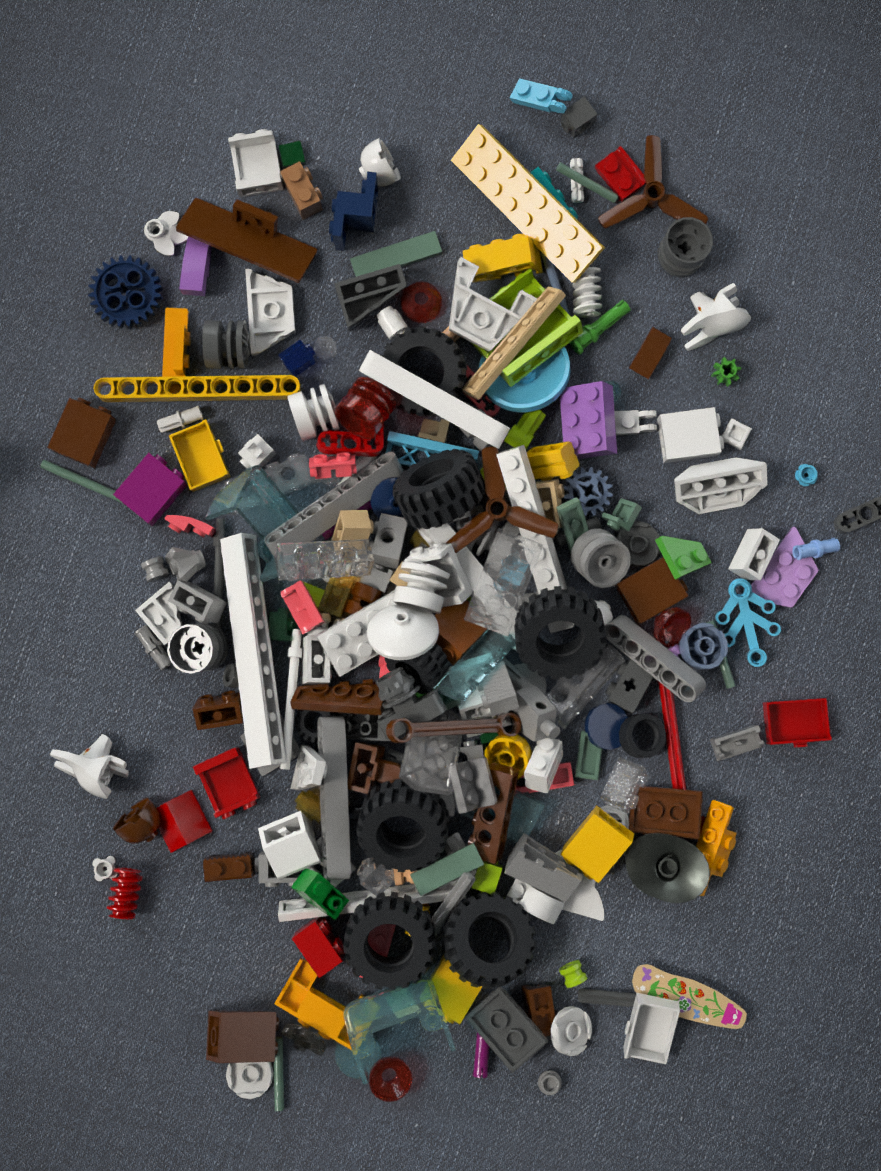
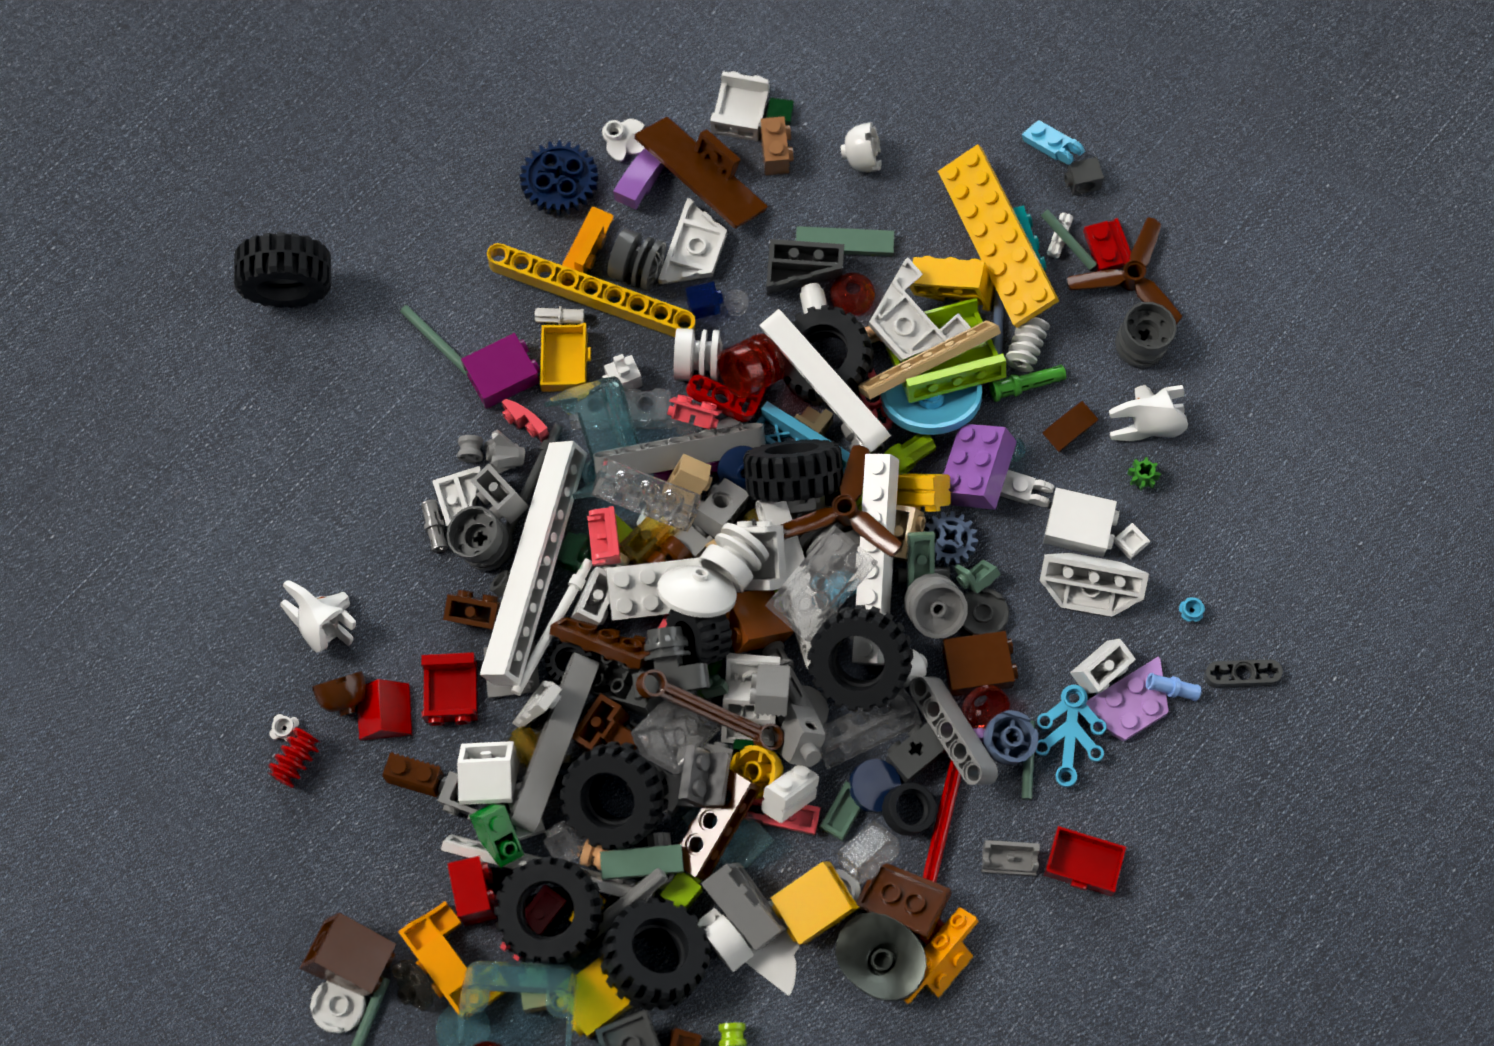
camera: 20 degrees right, 15 degrees down
reddish brown brick [47,397,117,469] -> none
dark blue bracket [329,171,379,251] -> none
clear light blue windscreen [434,627,516,701] -> none
bright green wing [655,536,712,580] -> none

